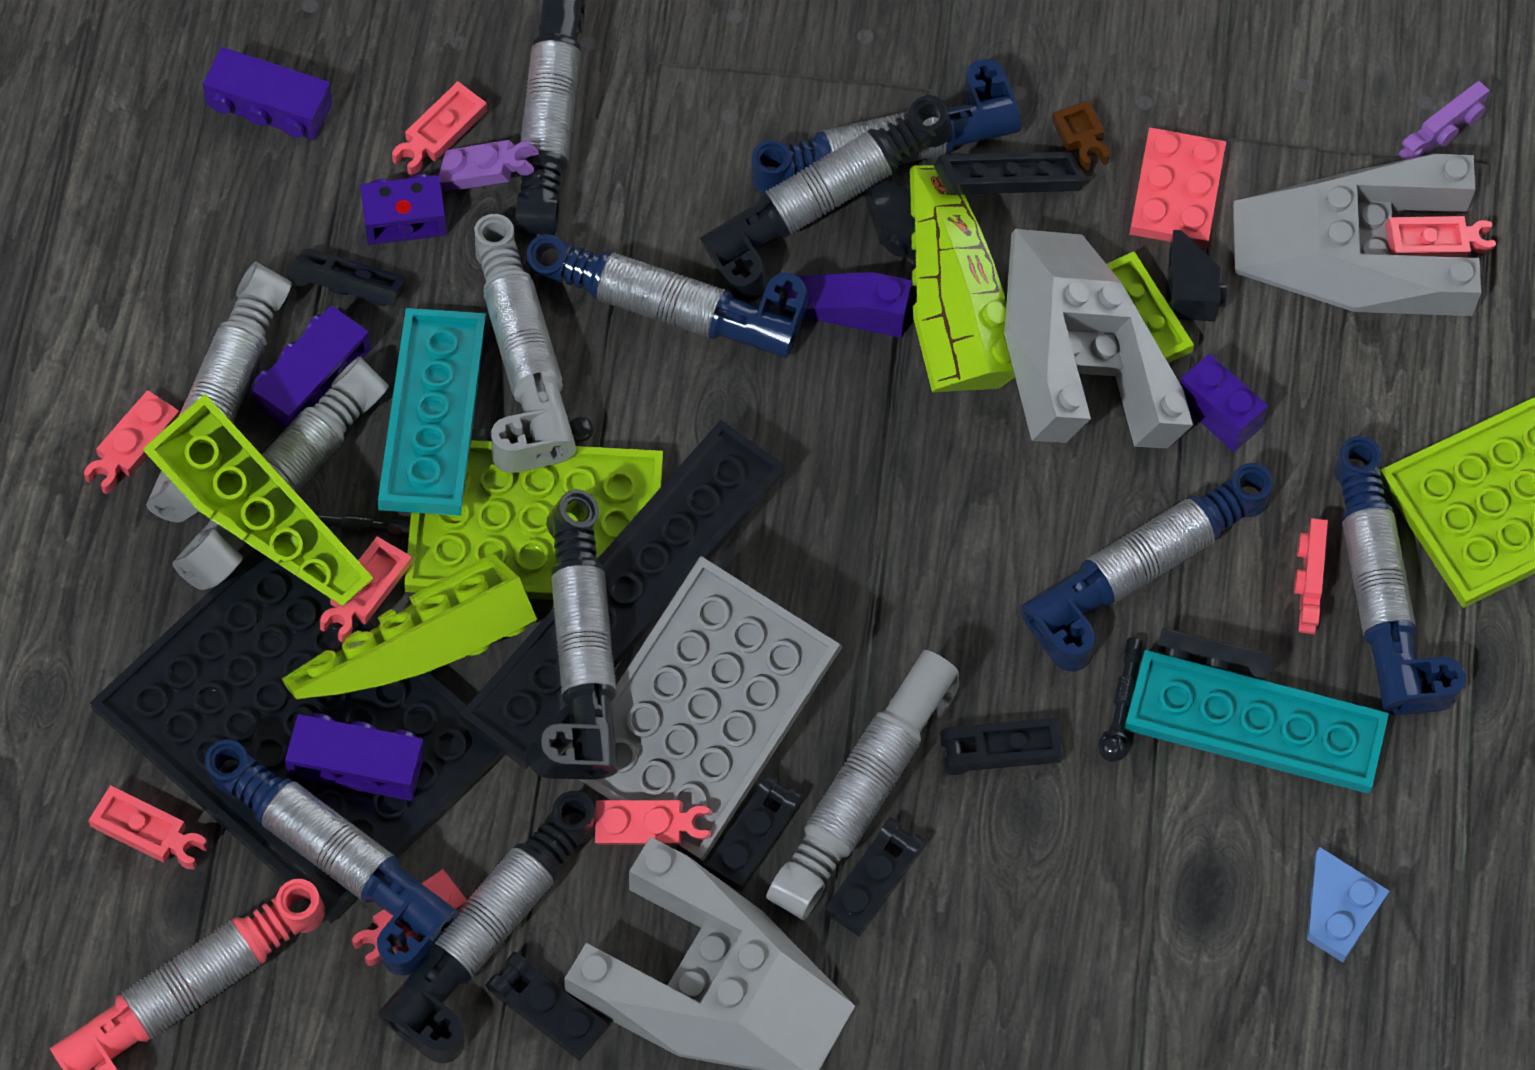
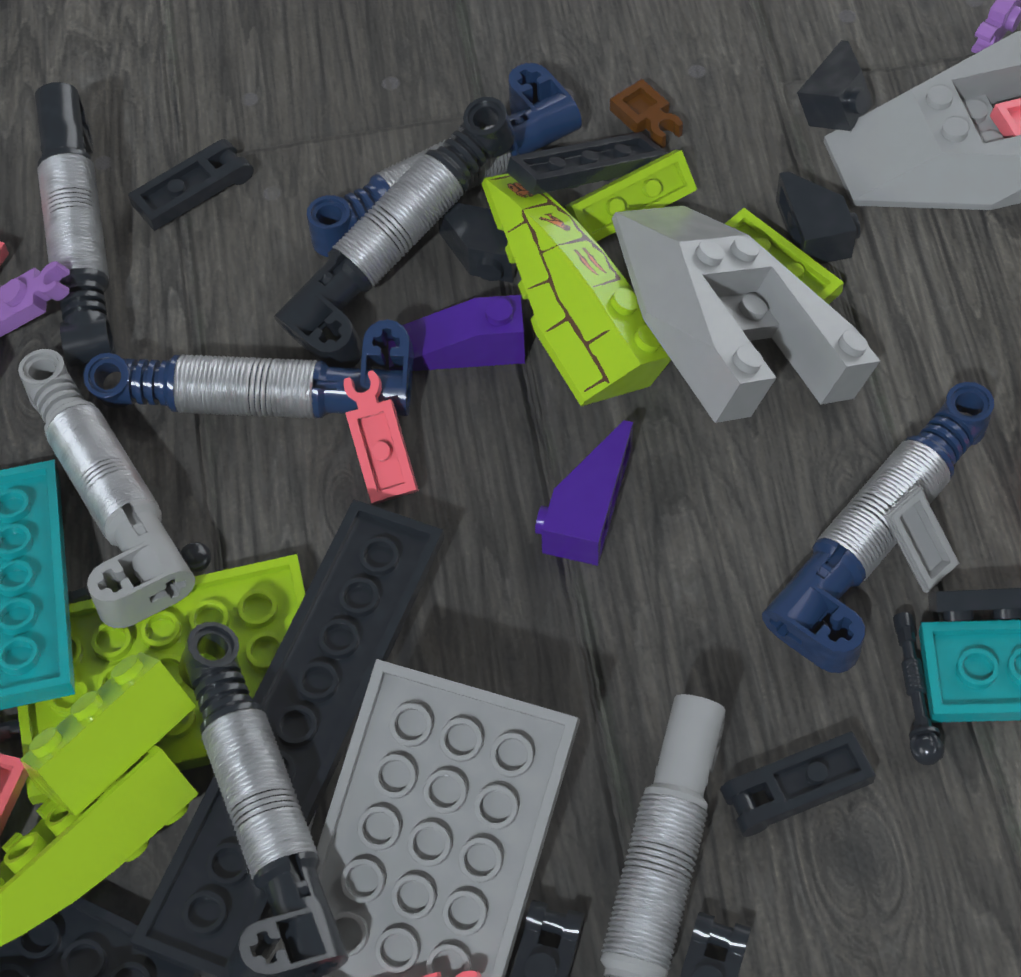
camera: 10 degrees left, 5 degrees down
coral plate [1129,127,1226,249] -> none
dark purple brick [1180,353,1268,452] -> none
none -> lime slope [20,652,196,817]
none -> black plate [128,139,254,231]
none -> coral plate [344,370,419,504]
none -> dark purple slope [535,420,633,566]
none -> lime plate [565,150,697,242]
none -> black slope [797,40,873,131]
none -> light grey tile [883,486,959,593]

